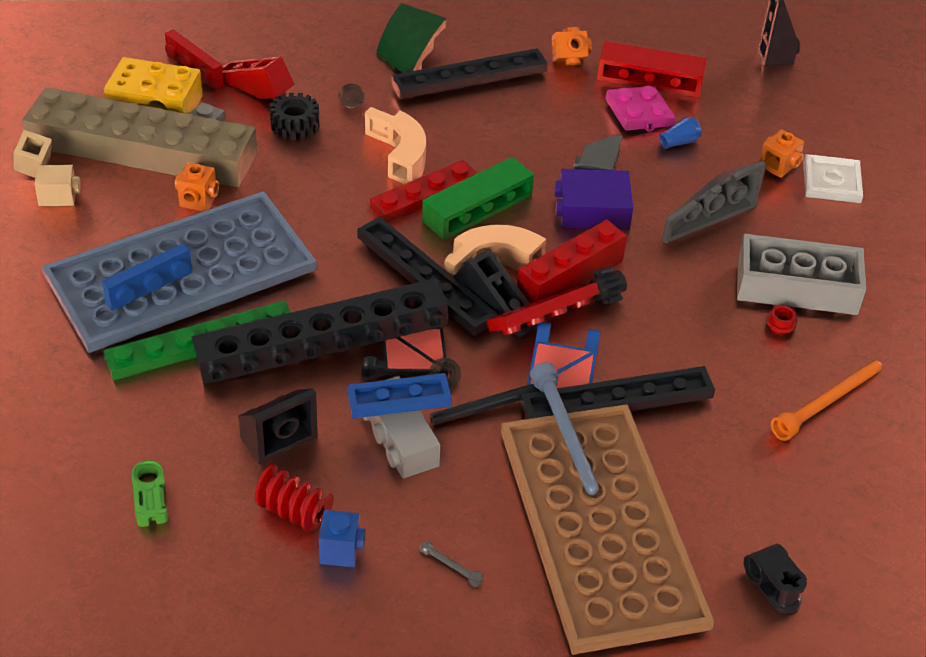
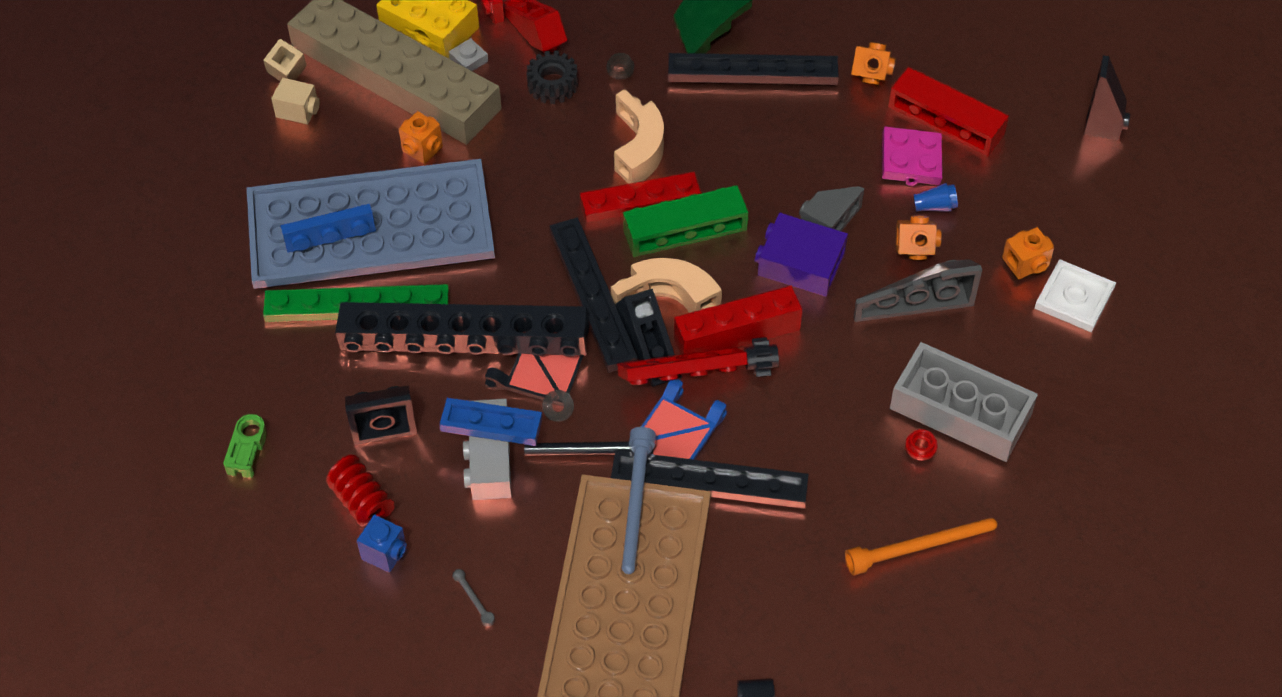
camera: 25 degrees right, 10 degrees up
none -> orange brick [896,215,941,260]

